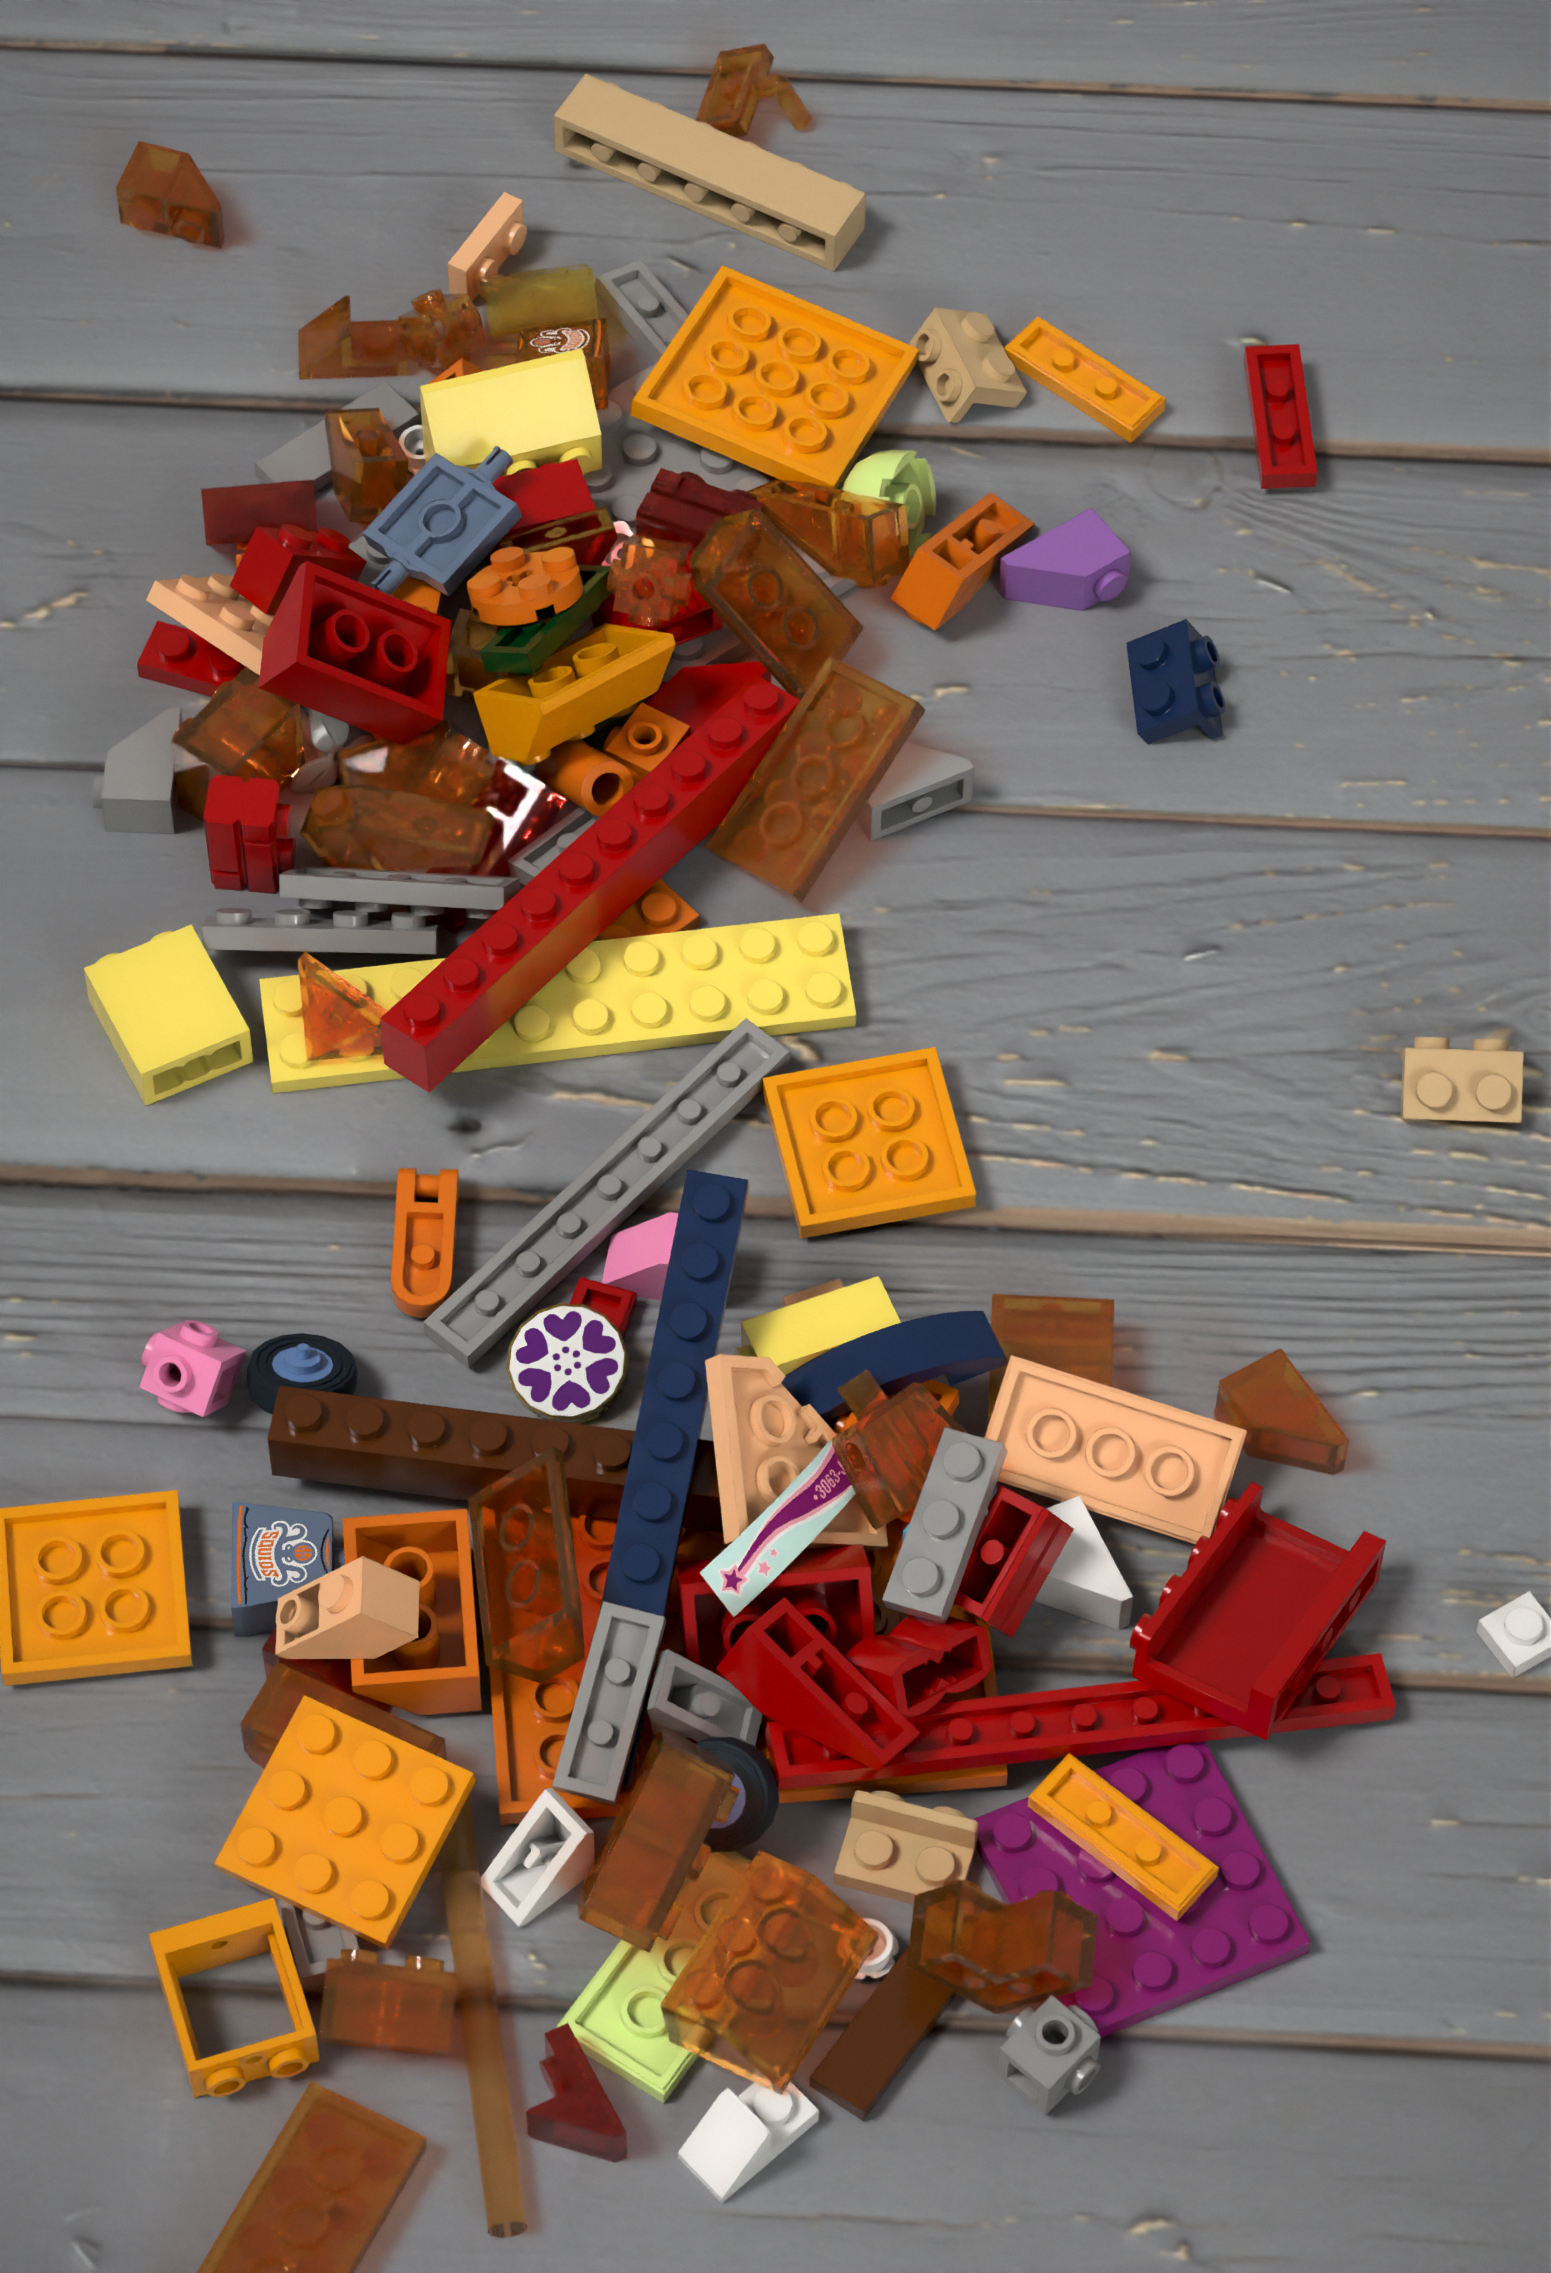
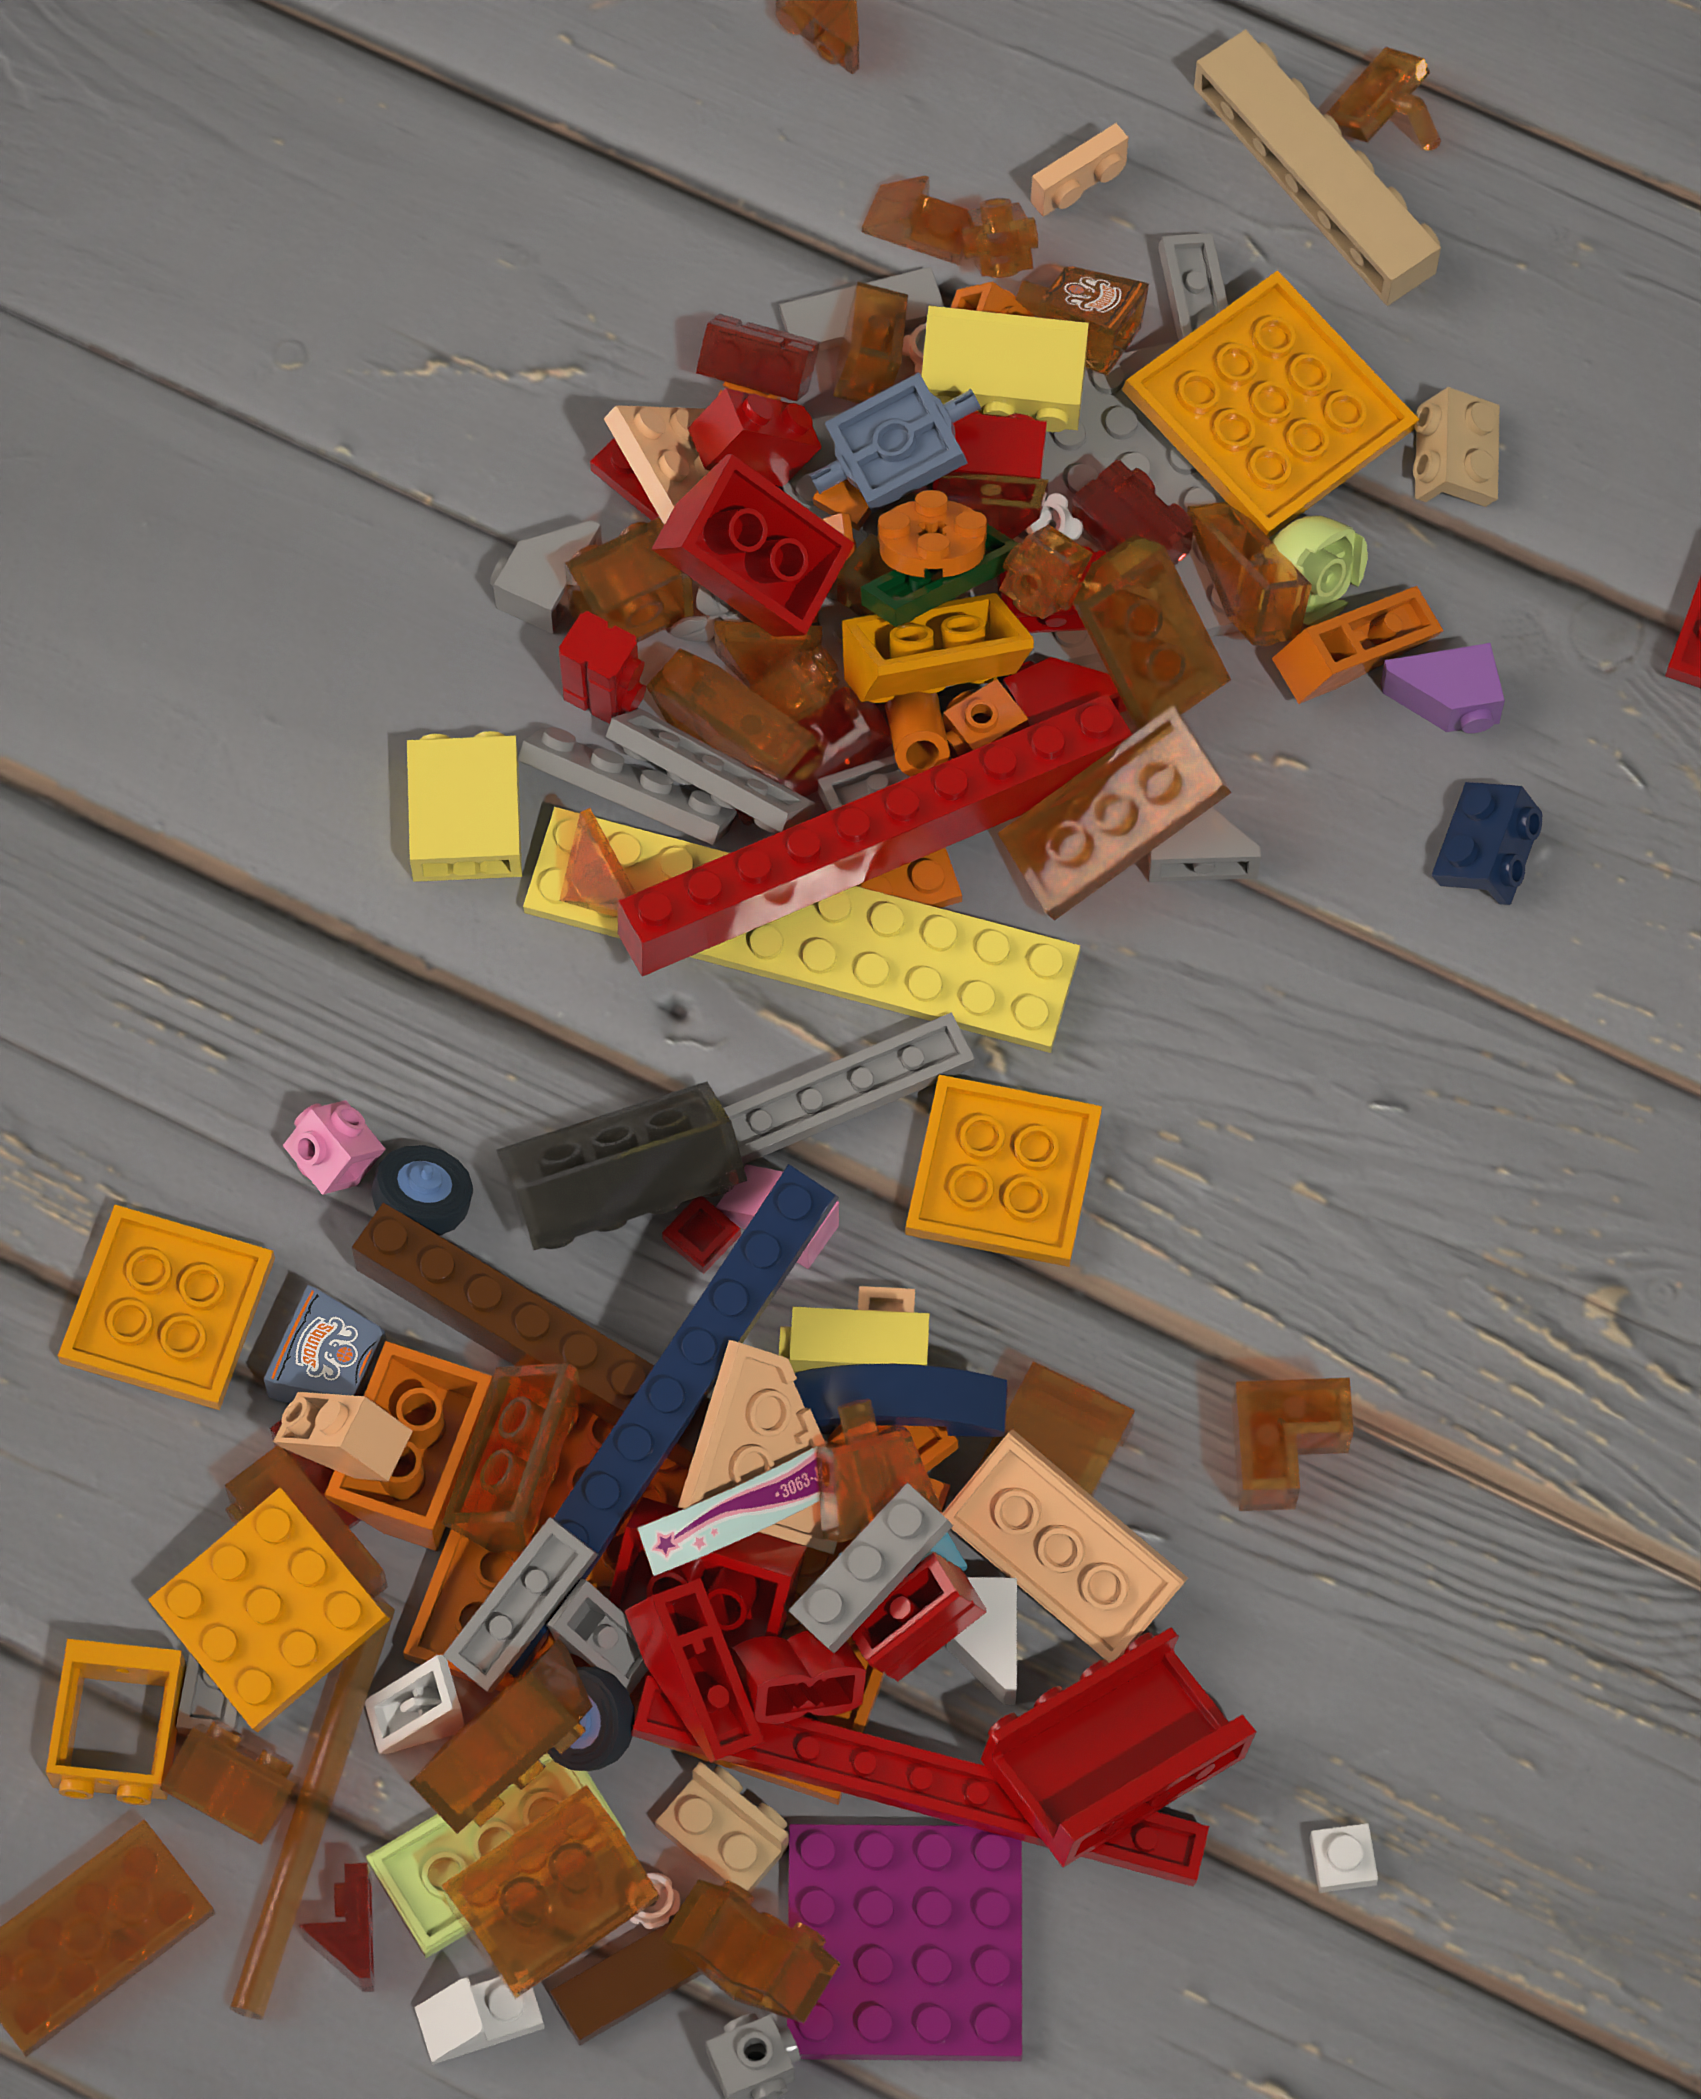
camera: 25 degrees right, 10 degrees up
orange plate [391,1168,459,1318] -> none
clear yellow brick [479,263,598,337] -> none
tile [507,1303,629,1424] -> none
light orange tile [1004,316,1166,443] -> none
light orange tile [1027,1753,1219,1921] -> none
clear orange slope [1214,1348,1349,1475] -> none
tan bracket [1400,1037,1524,1123] -> none
none -> clear smoke slope [496,1081,748,1251]
none -> clear orange brick [1232,1378,1354,1511]

